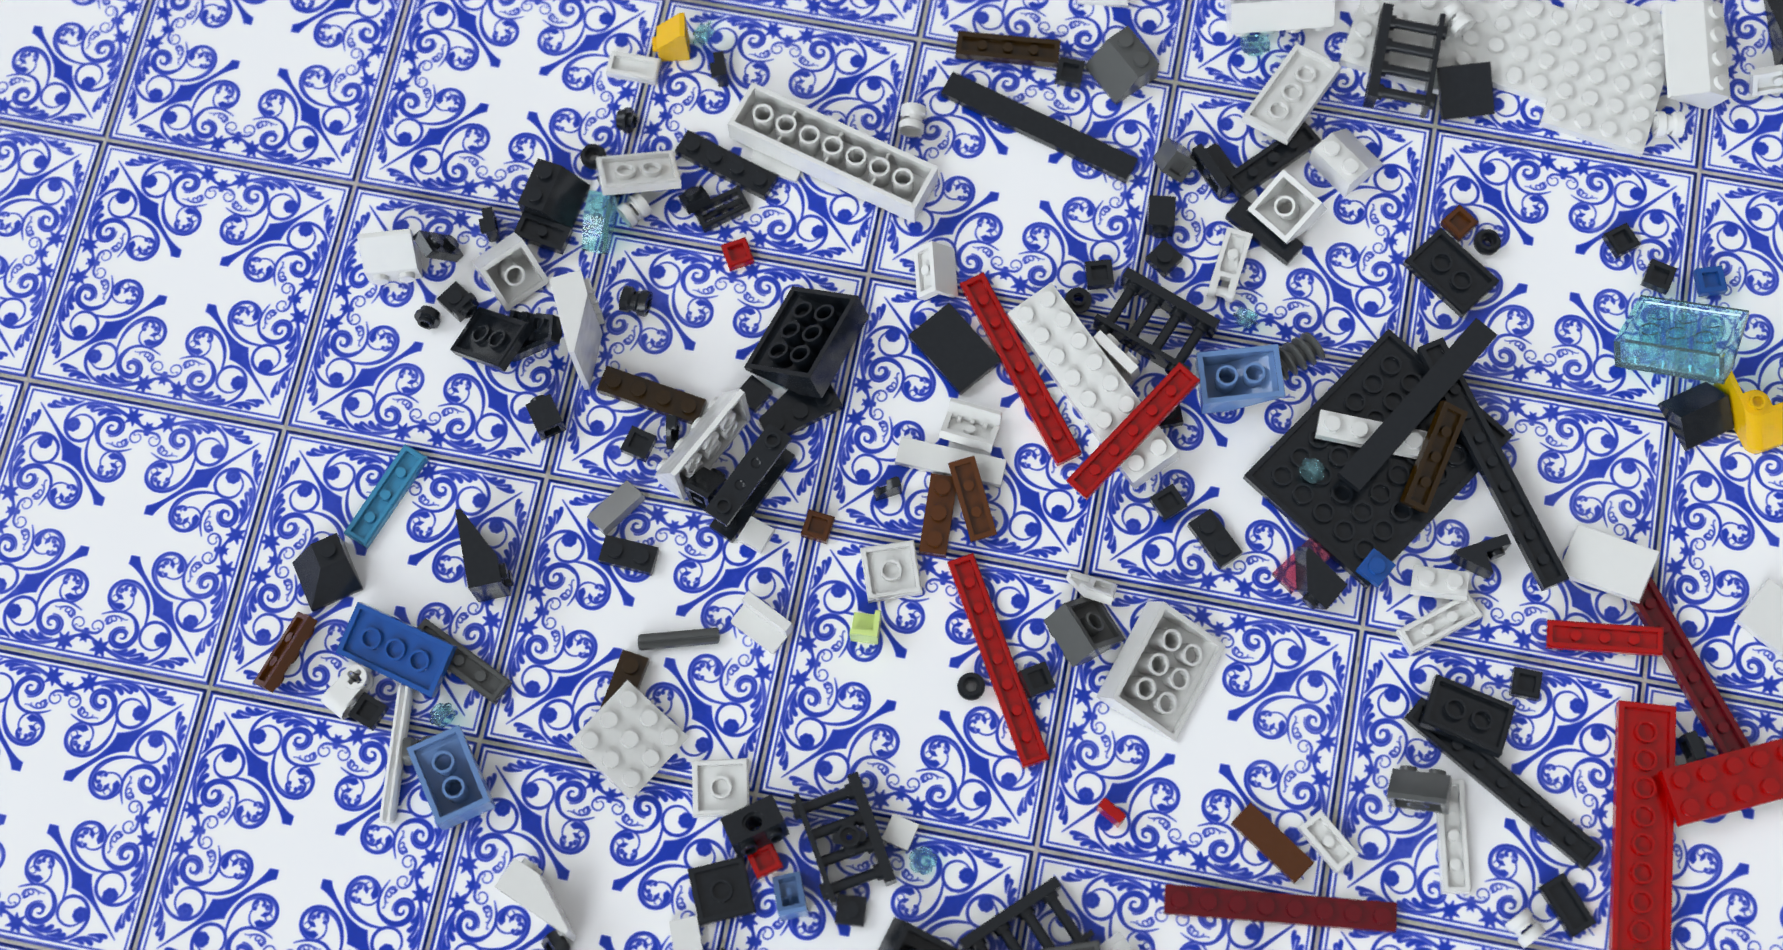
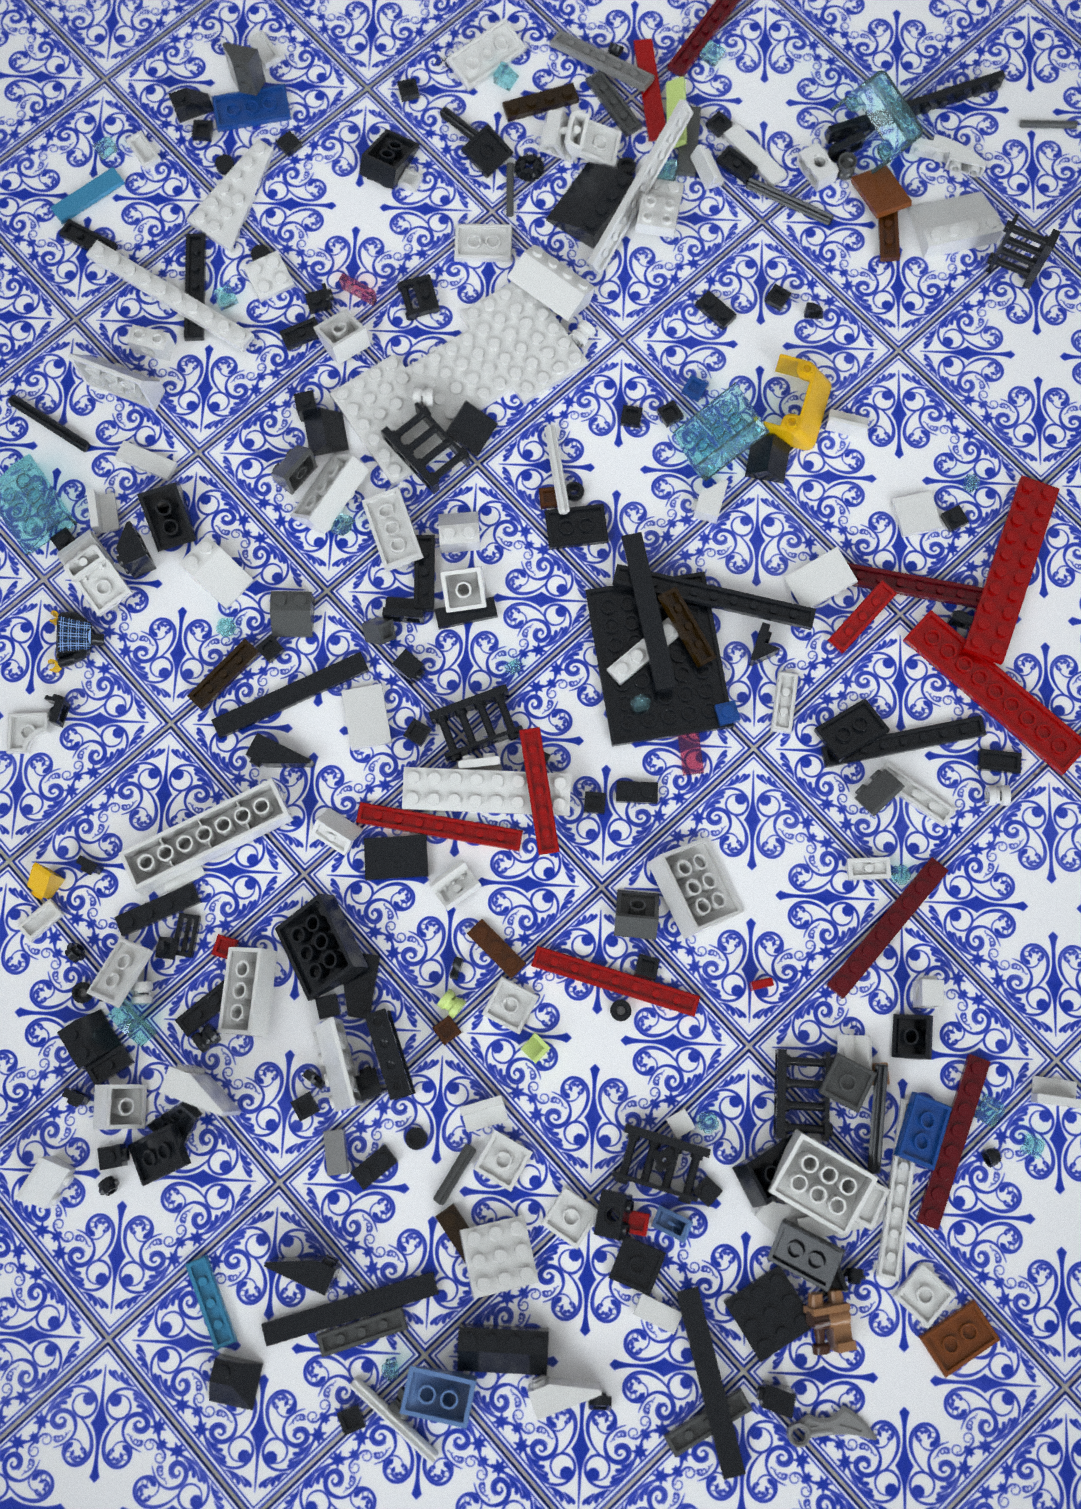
camera: 55 degrees left, 5 degrees up
reddish brown plate [253,612,318,693] -> none
white piece [321,665,374,720] -> none
blue plate [335,602,457,697] -> none
black plate [413,230,464,262] -> none
black brick [525,394,566,441] -> none
dark brown plate [597,366,707,425] -> none
clear light blue plate [692,21,716,46] -> none
white tile [737,516,775,554] -> none
white tile [895,436,1007,488] -> none
white wheel [898,102,926,137] -> none
reddish brown plate [948,456,997,542] -> none
black plate [1065,287,1092,314] -> none
white tile [1066,570,1118,606] -> none
black plate [1145,240,1183,278] -> none
medium blue slope [1195,344,1285,414] -> none
white plate [1206,227,1253,303] -> none
reddish brown tile [1231,802,1315,884] -> none
dark grey piece [1279,332,1325,381] -> none
black slope [1295,547,1348,610] -> none
white plate [1410,565,1470,602] -> none
black tile [1509,667,1543,701] -> none
none -> black tile [175,980,224,1037]
none -> clear light blue plate [216,618,236,637]
none -> white slope [217,947,278,1037]
none -> black slope [245,733,315,768]
none -> black tile [261,1271,439,1347]
none -> white tile [341,683,392,751]
none -> black tile [405,1127,428,1150]
none -> yellowish green wheel [437,989,467,1019]
none -> black slope [457,1323,549,1376]
none -> white plate [473,1130,533,1191]
none -> white axle [544,424,570,515]
none -> white slope [691,480,729,524]
none -> clear light blue plate [891,864,911,885]

